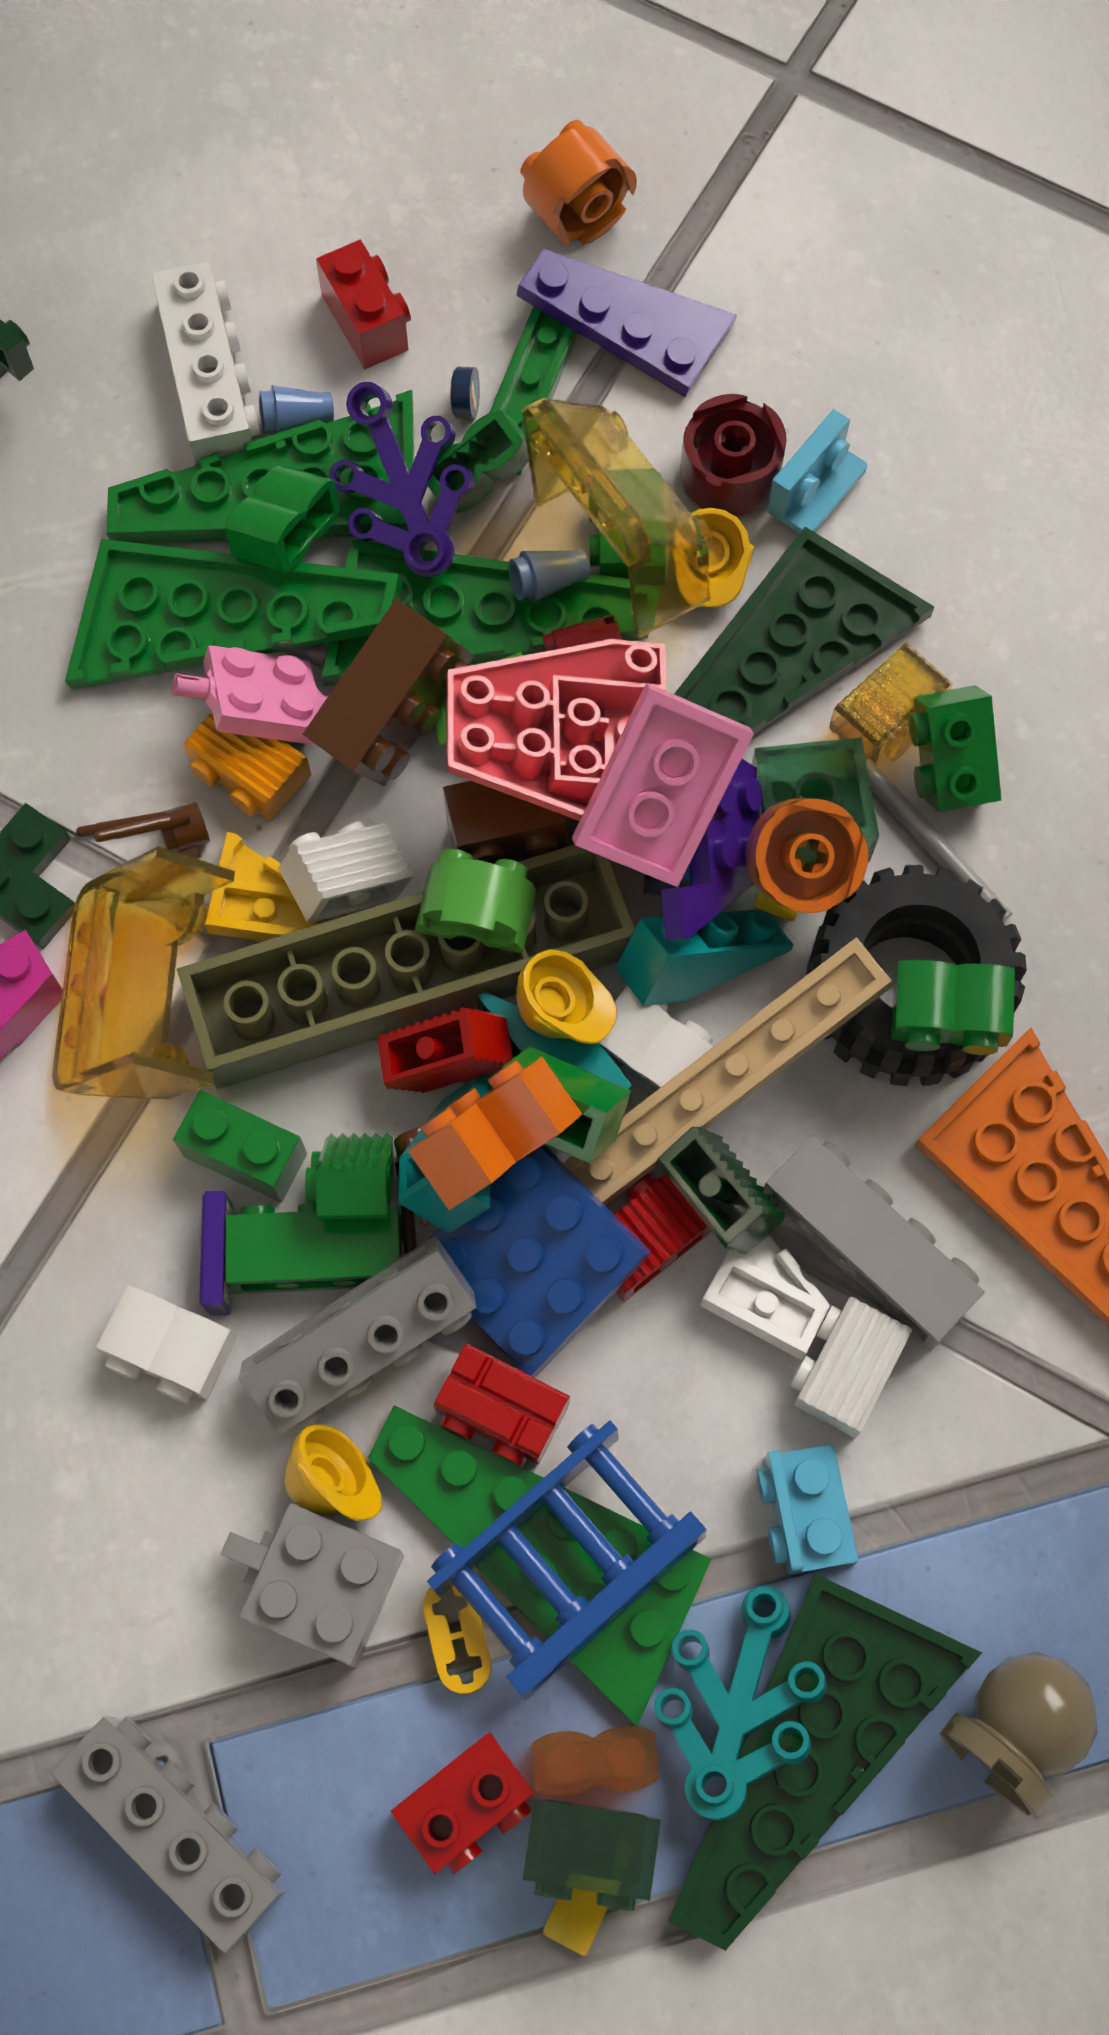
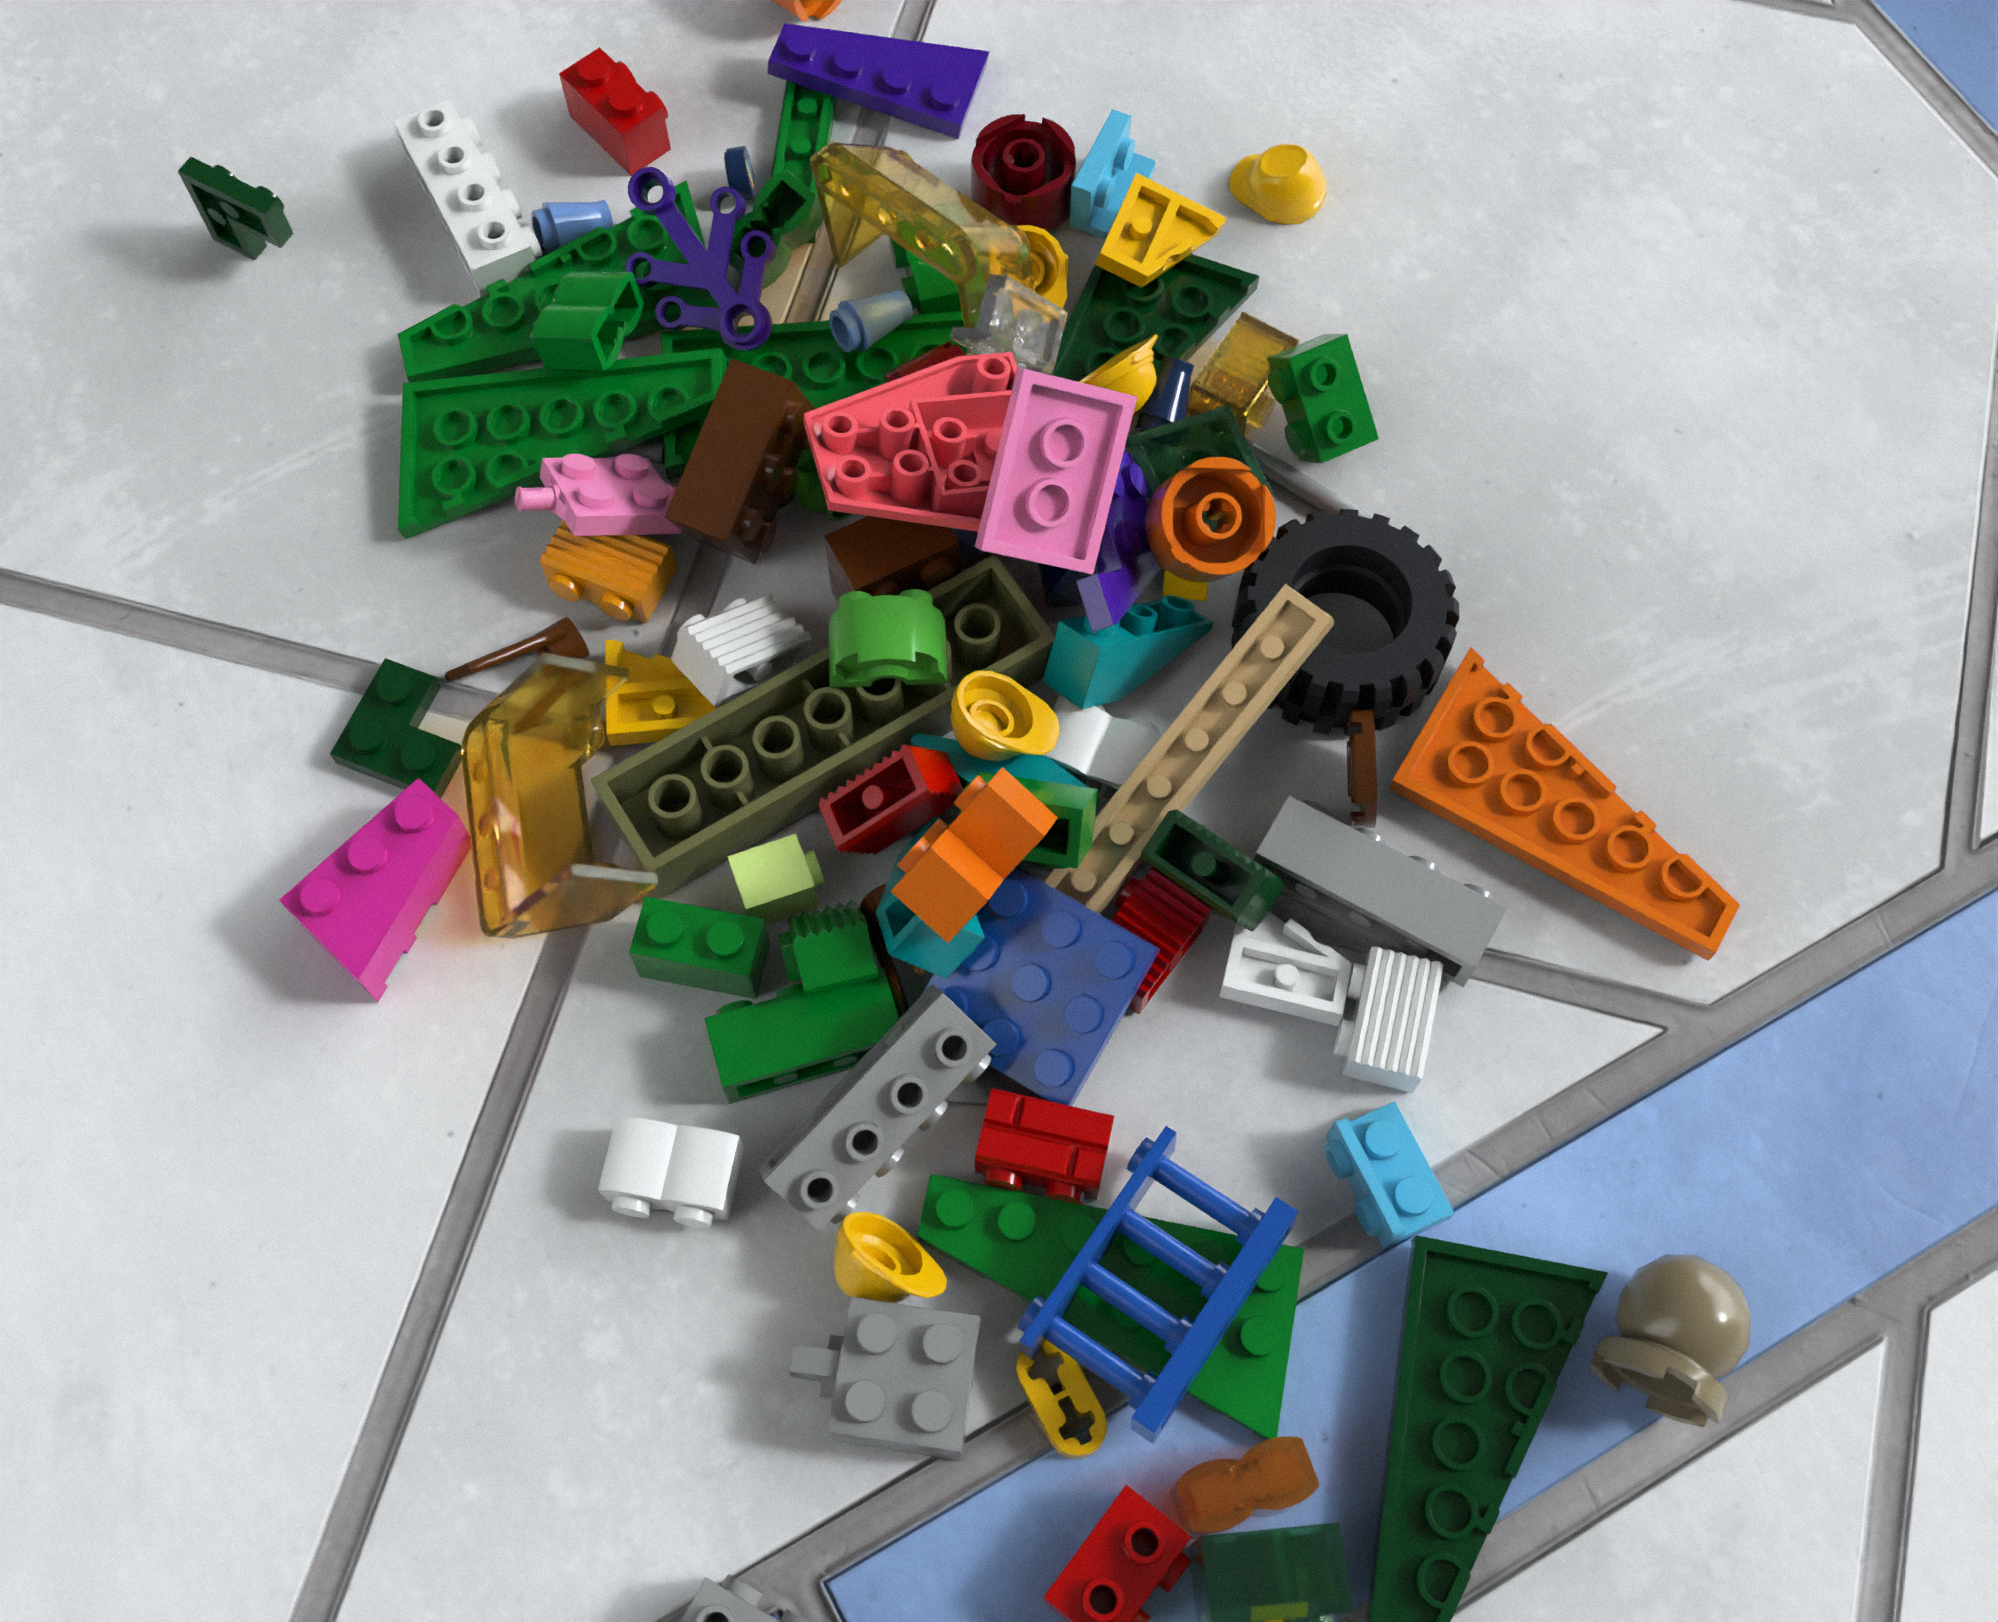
camera: 15 degrees left, 5 degrees down
dark purple tile [199,1191,233,1316] -> none
teal plant [654,1586,827,1821] -> none
green brick [891,960,1015,1055] -> none
none -> yellowish green brick [727,834,825,925]
none -> clear bracket [950,274,1068,375]
none -> yellow hat [1079,334,1158,414]
none -> yellow wing [1094,173,1227,288]
none -> dark blue cone [1134,356,1194,442]
none -> yellow hat [1229,144,1327,225]
none -> reddish brown tile [1347,709,1377,828]

